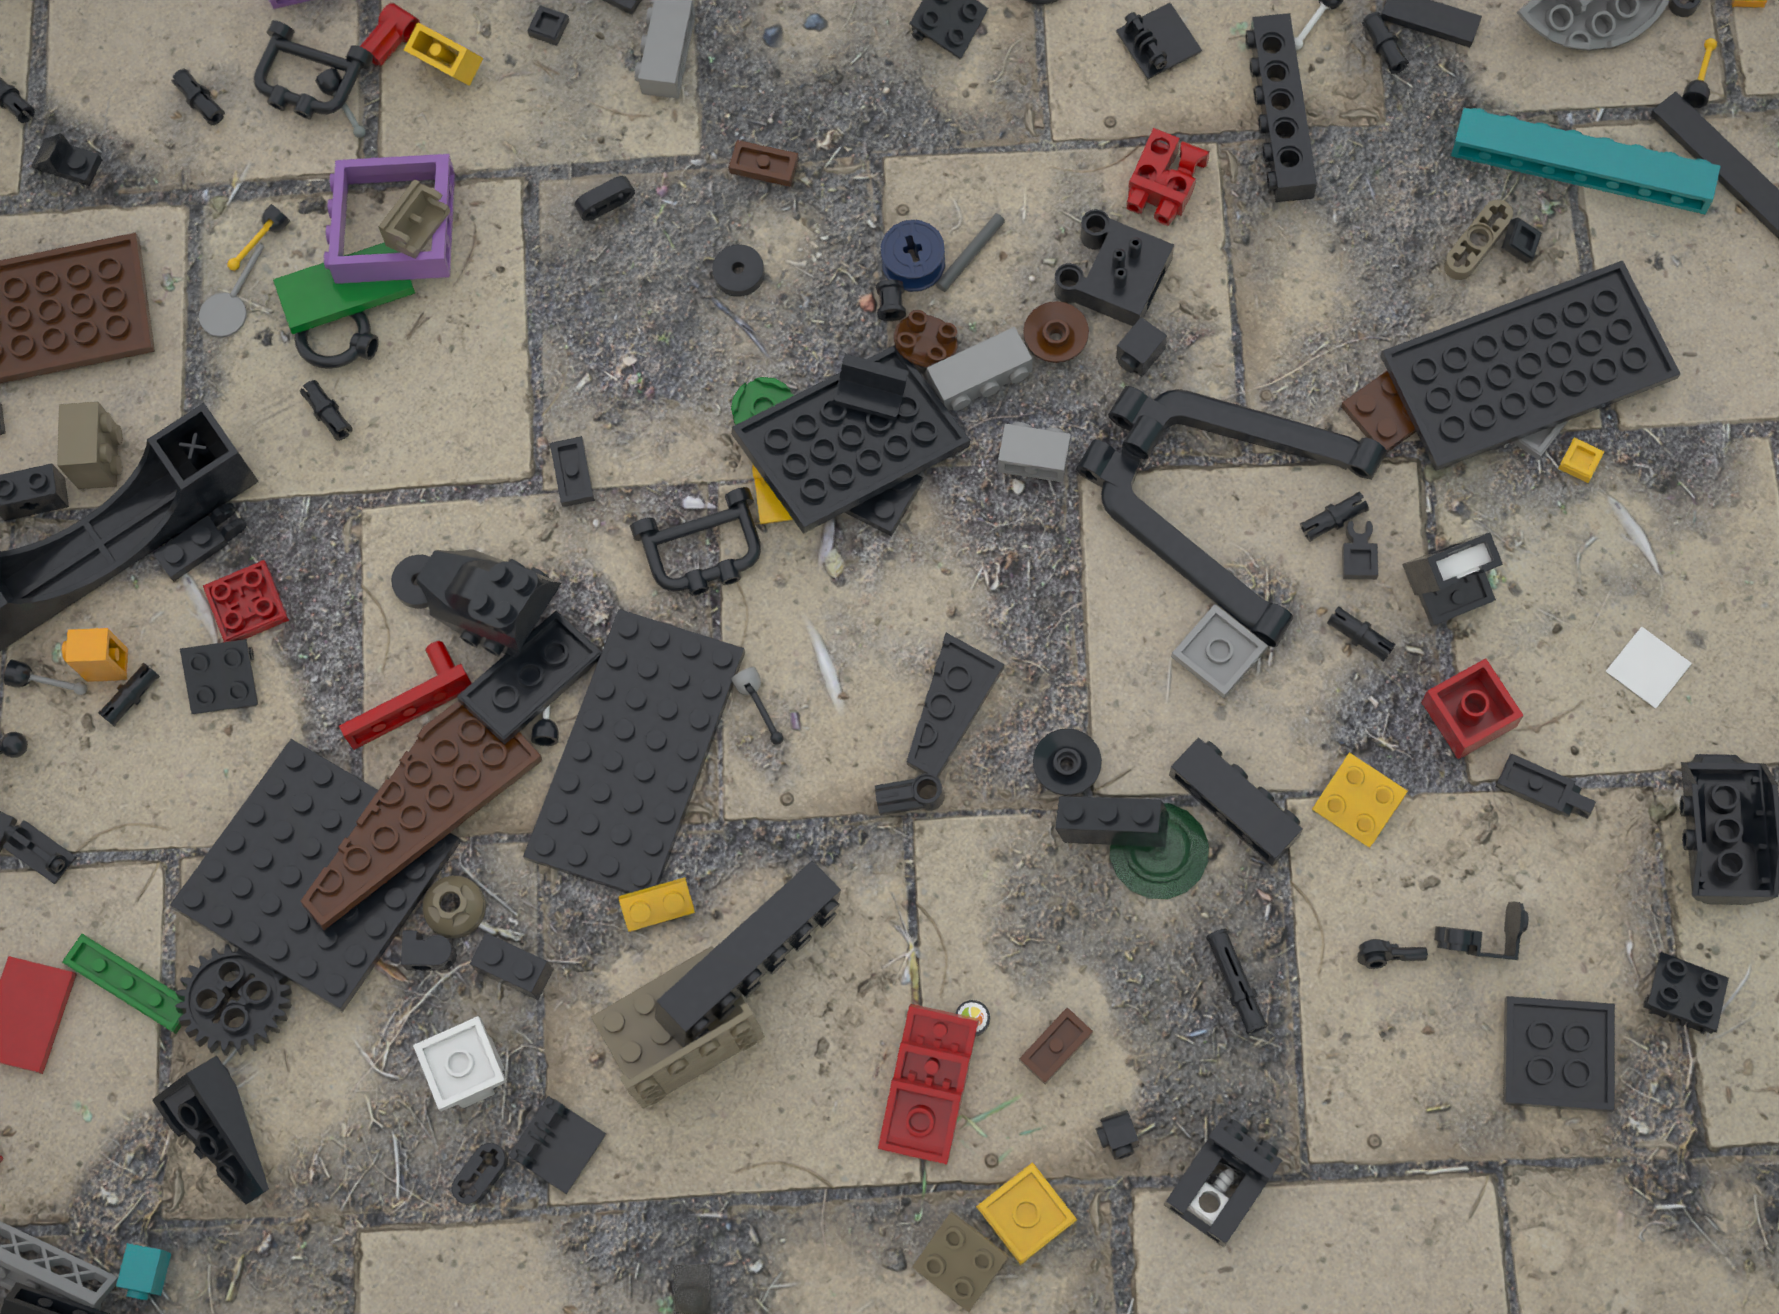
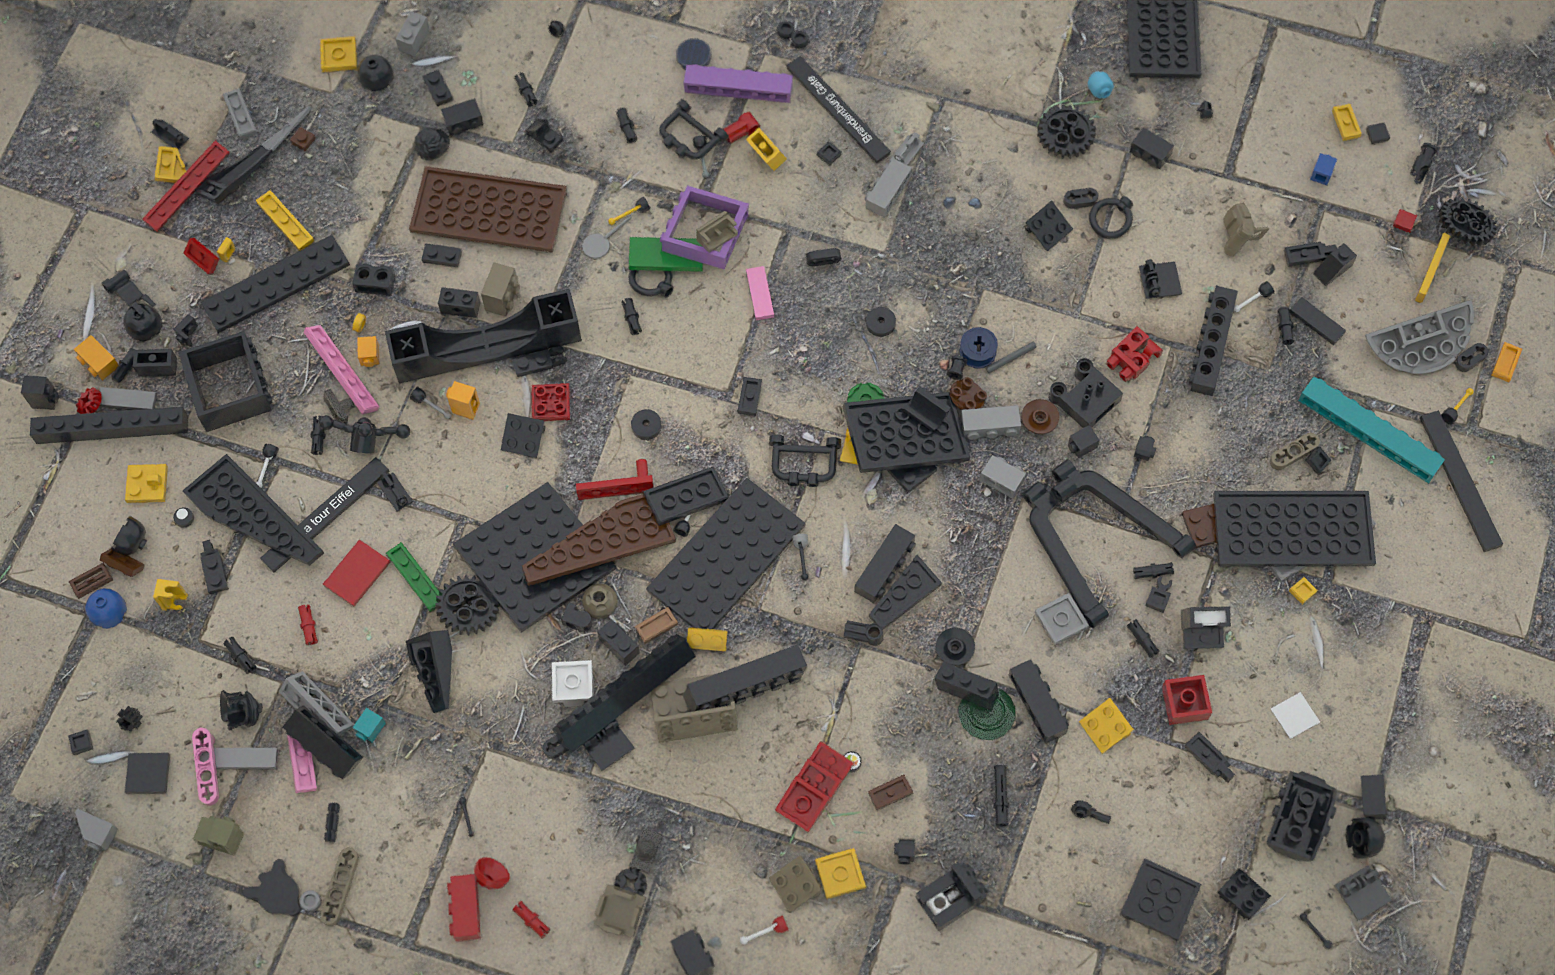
camera: 15 degrees right, 5 degrees down
black pin [98,662,160,727] -> none
black slope [416,549,562,658] -> none
reddish brown plate [728,140,799,187] -> none
black piece [1434,901,1529,960] -> none
none -> black brick [552,634,696,753]
none -> medium nougat tile [634,607,678,644]
none -> bright pink tile [746,266,774,320]
none -> black brick [854,524,916,603]
none -> black plate [1133,436,1156,461]

